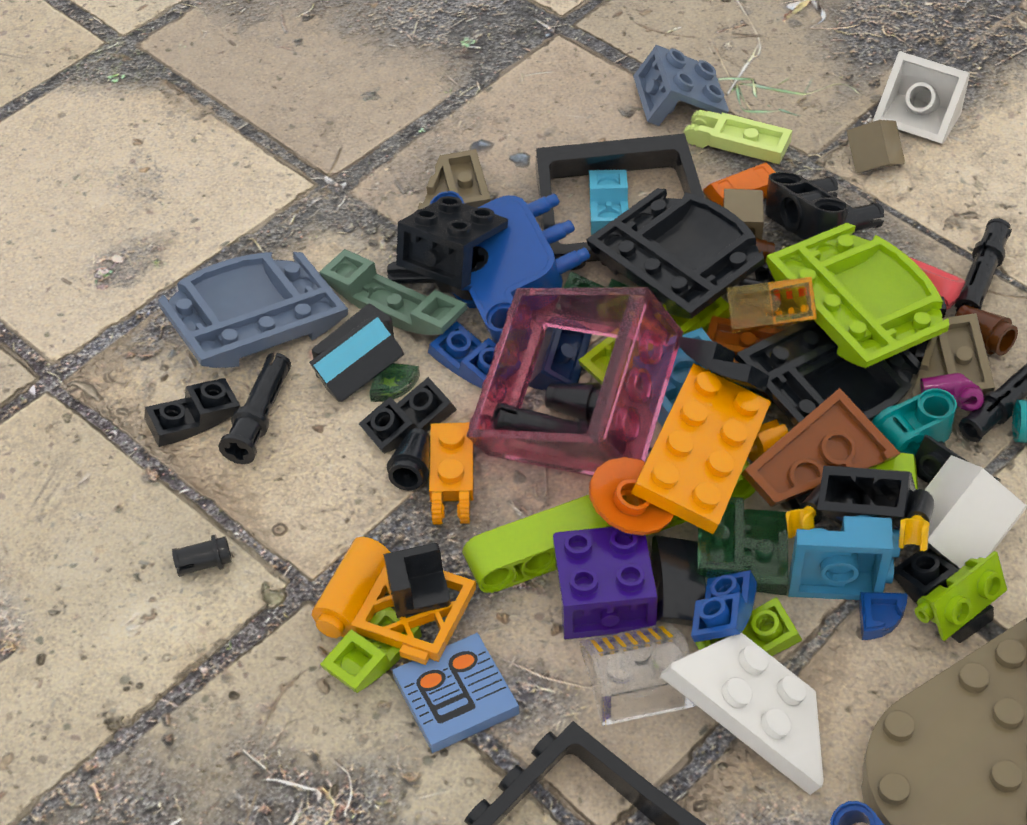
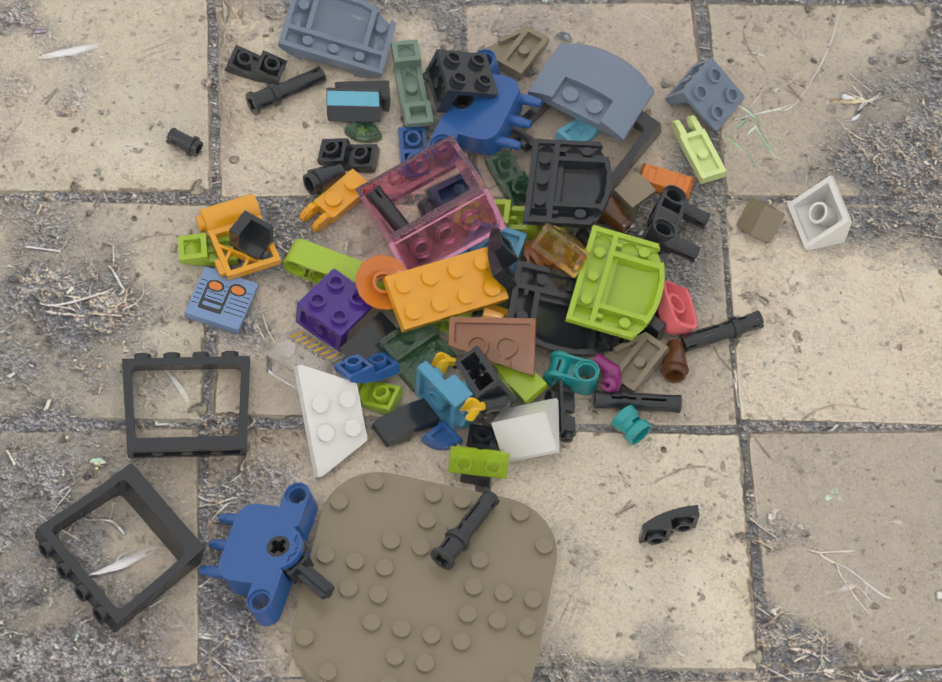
camera: 35 degrees right, 10 degrees up
none -> black slope [371,398,440,447]
none -> sand blue slope [528,43,654,142]

